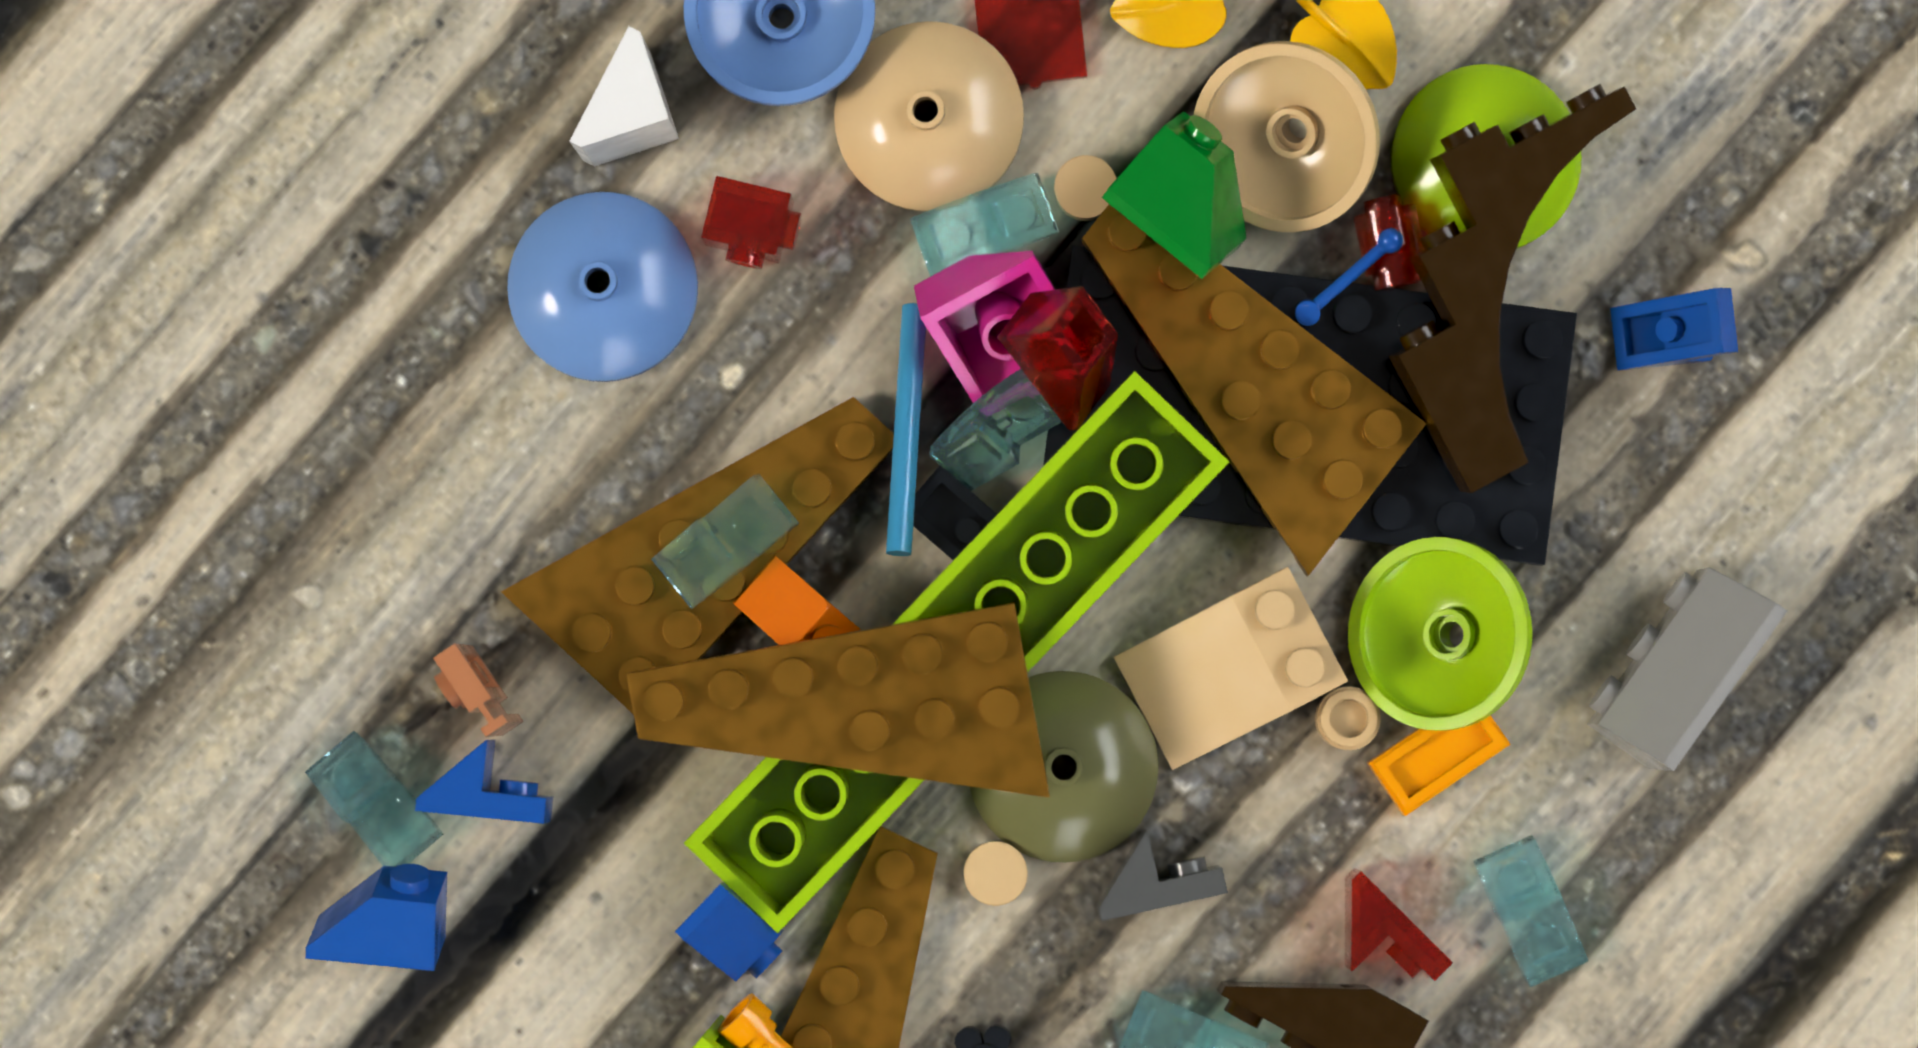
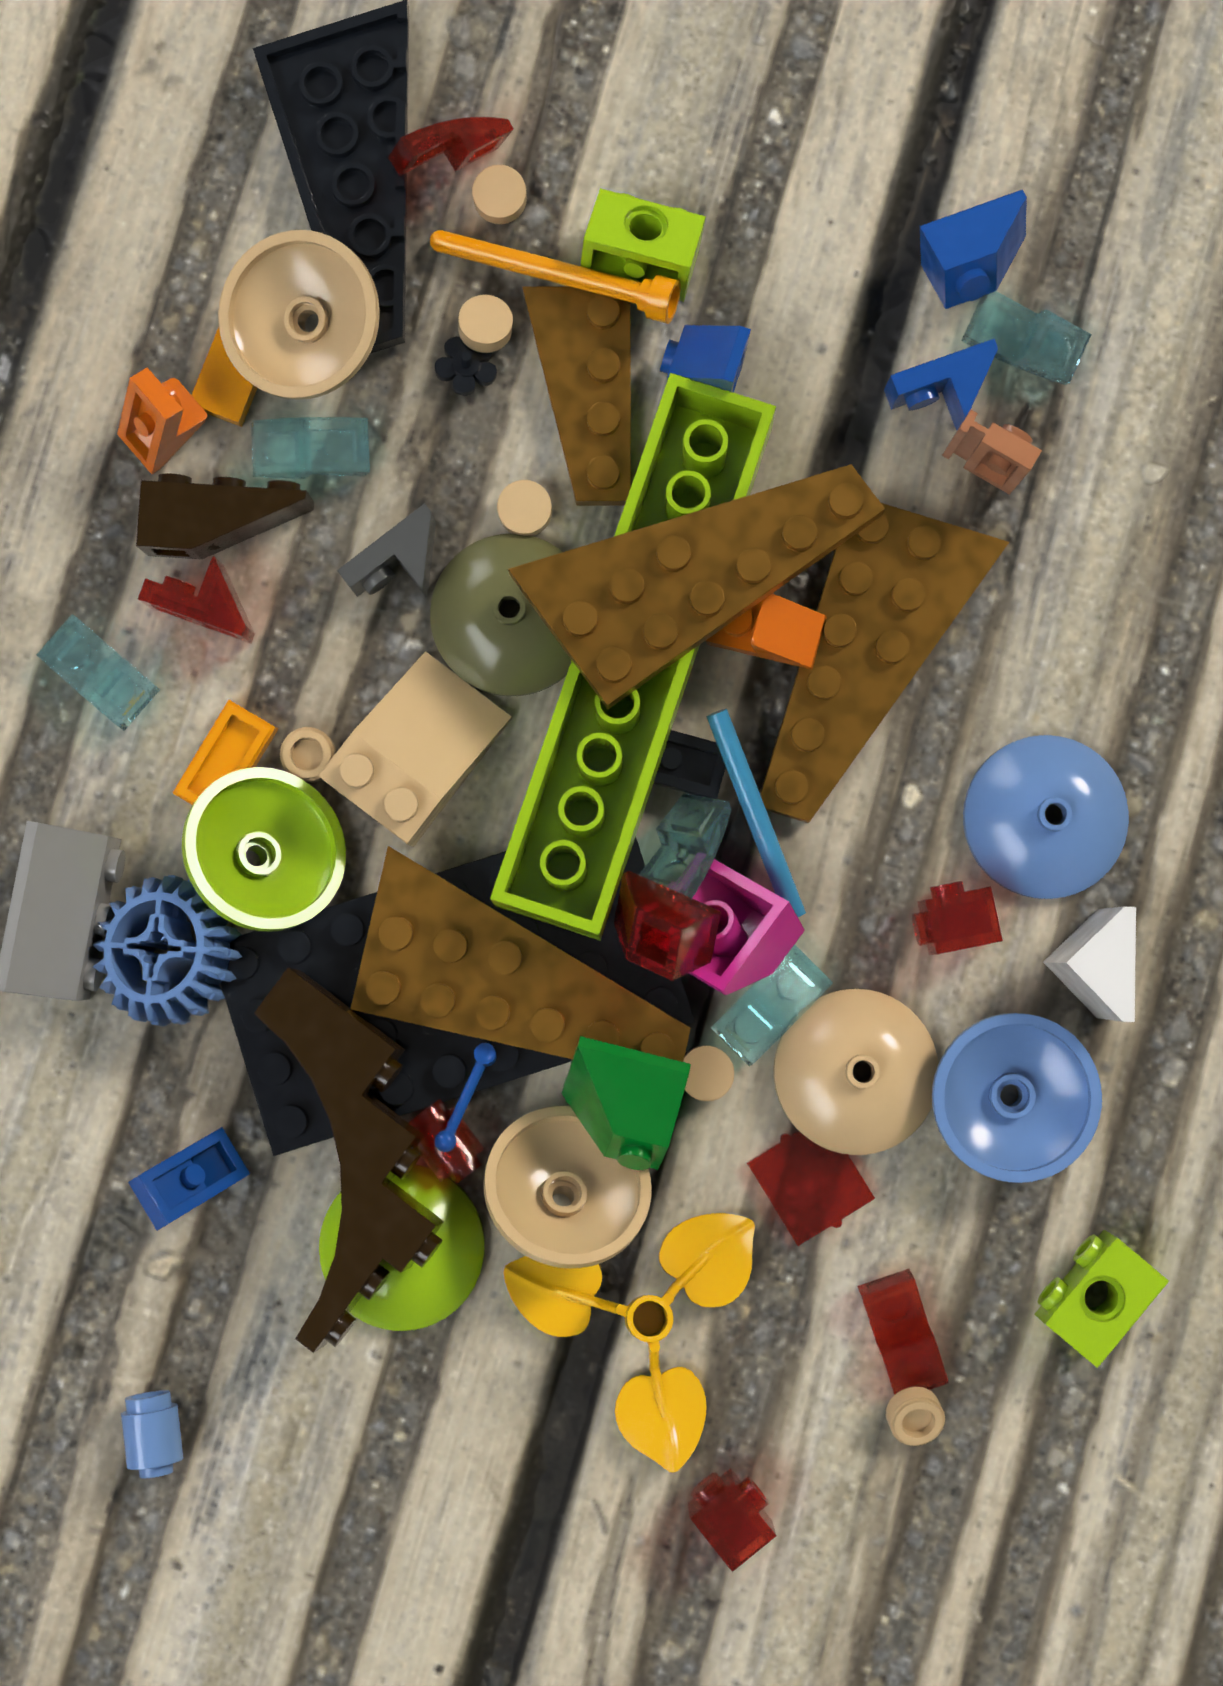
camera: 155 degrees right, 0 degrees up
clear light blue slope [651,474,799,609] -> none
none -> medium blue gear [92,875,242,1026]
none -> medium blue brick [121,1390,184,1478]

